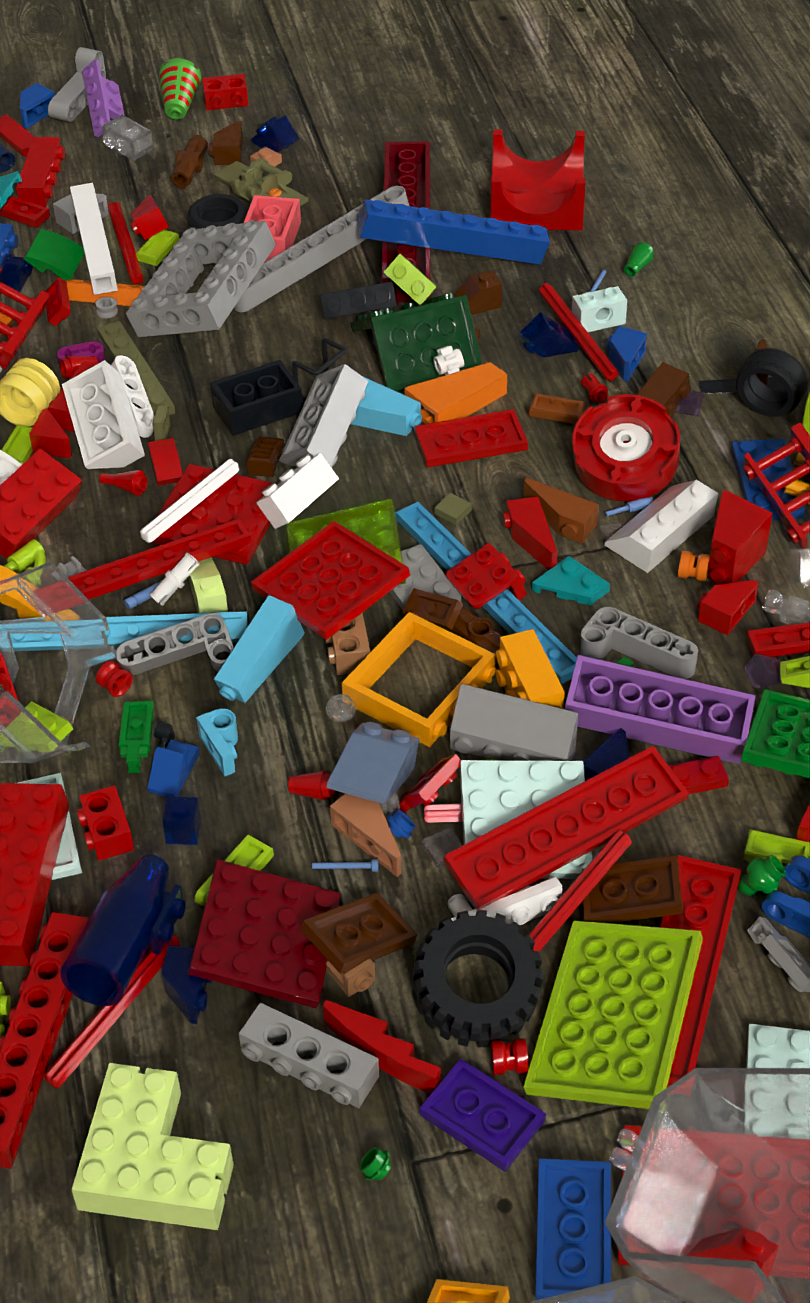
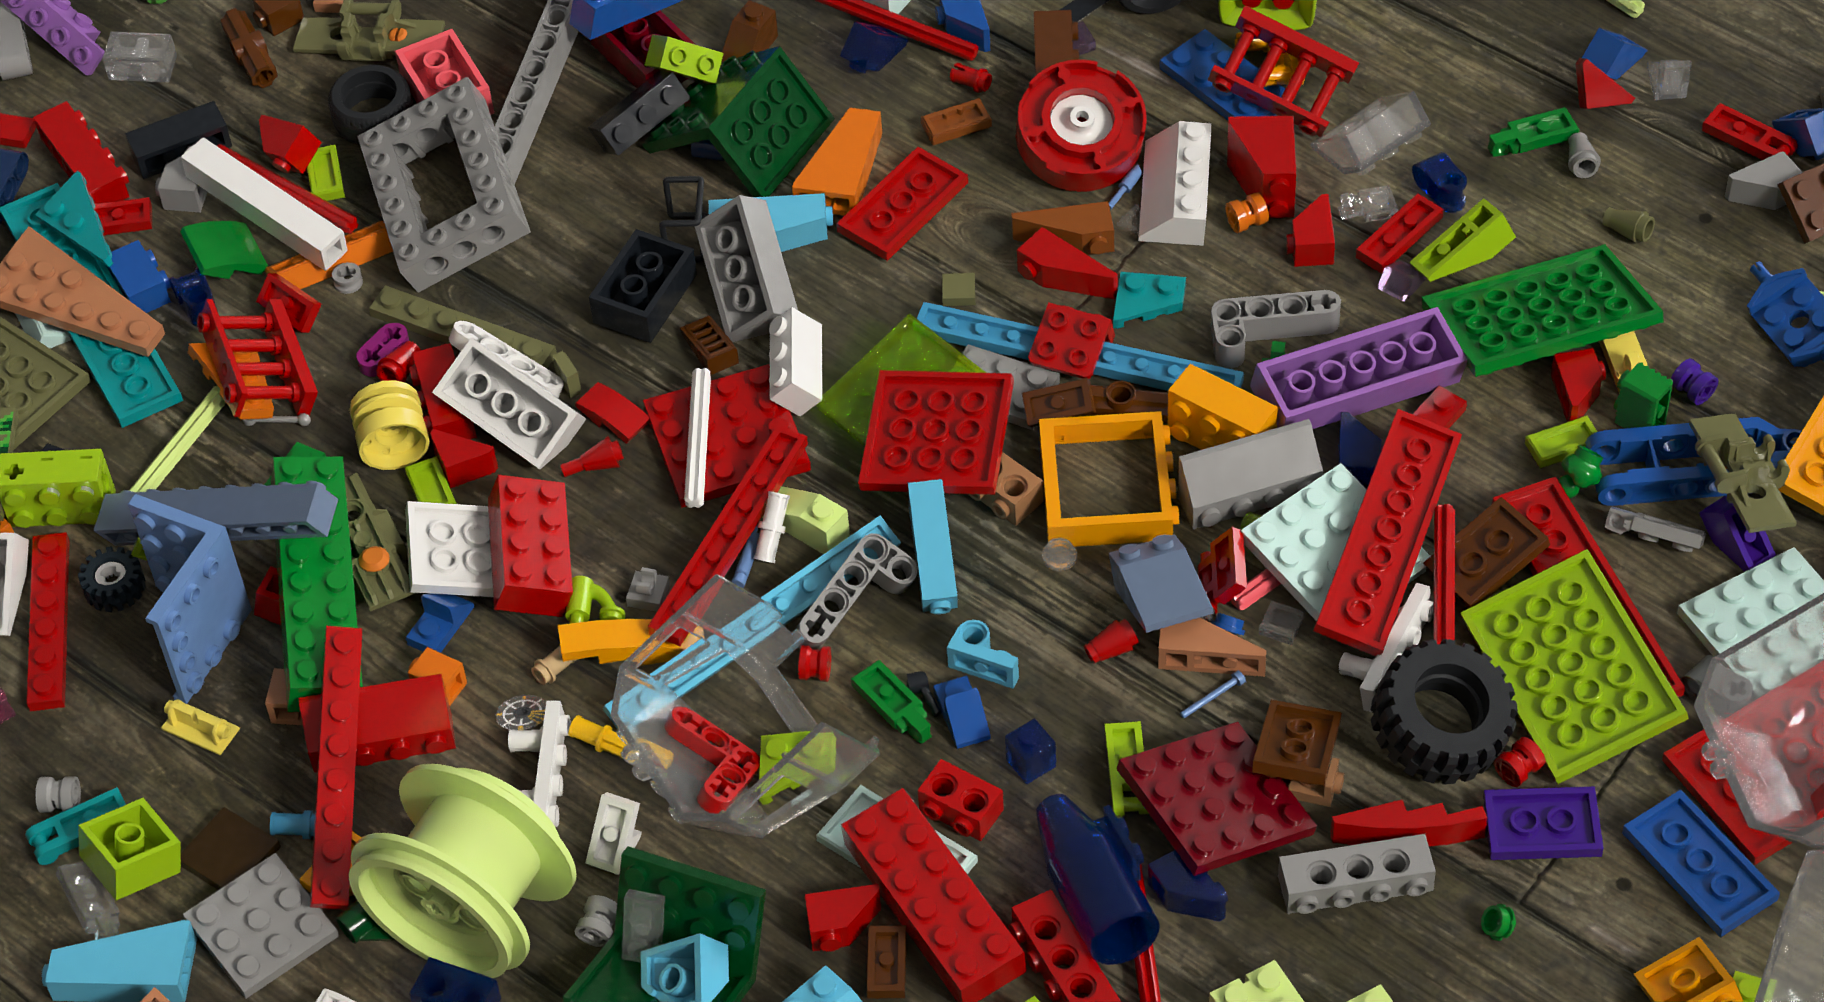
camera: 35 degrees left, 5 degrees up
white gear [433,346,464,375] -> none
none -> black brick [125,101,232,179]

